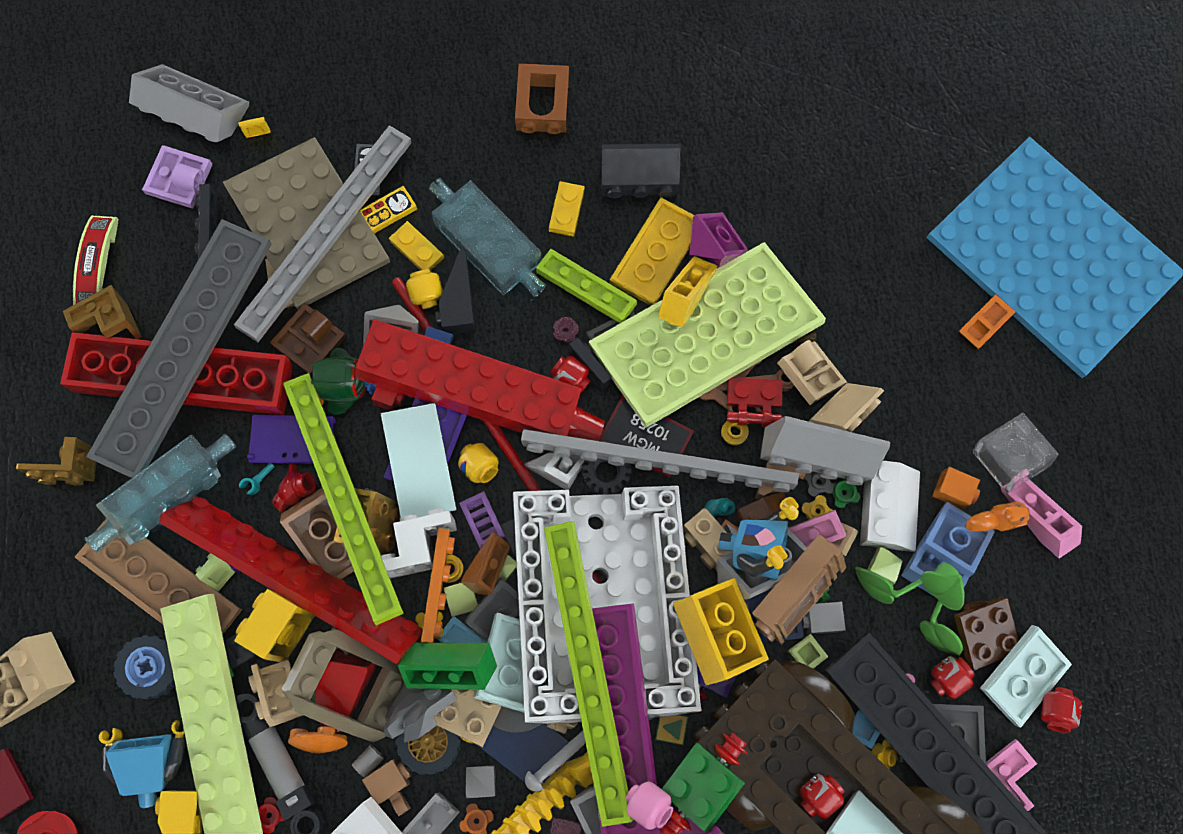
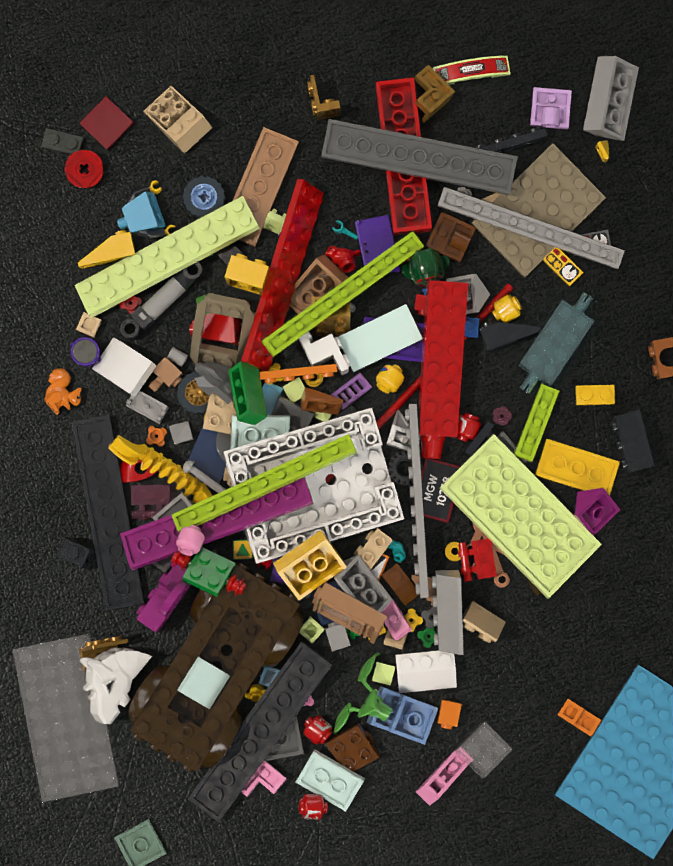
camera: 80 degrees right, 10 degrees up
clear light blue brick [85,434,236,553] -> none
tan bracket [249,660,303,727] -> none
orange dish [288,727,348,753] -> none
yellow plate [389,221,444,270] -> none
yellow slope [658,256,718,327] -> none
torso [719,497,799,580] -> none
tan plate [777,340,847,405] -> none
red head [800,774,845,820] -> none
orange animal [965,501,1030,532] -> none

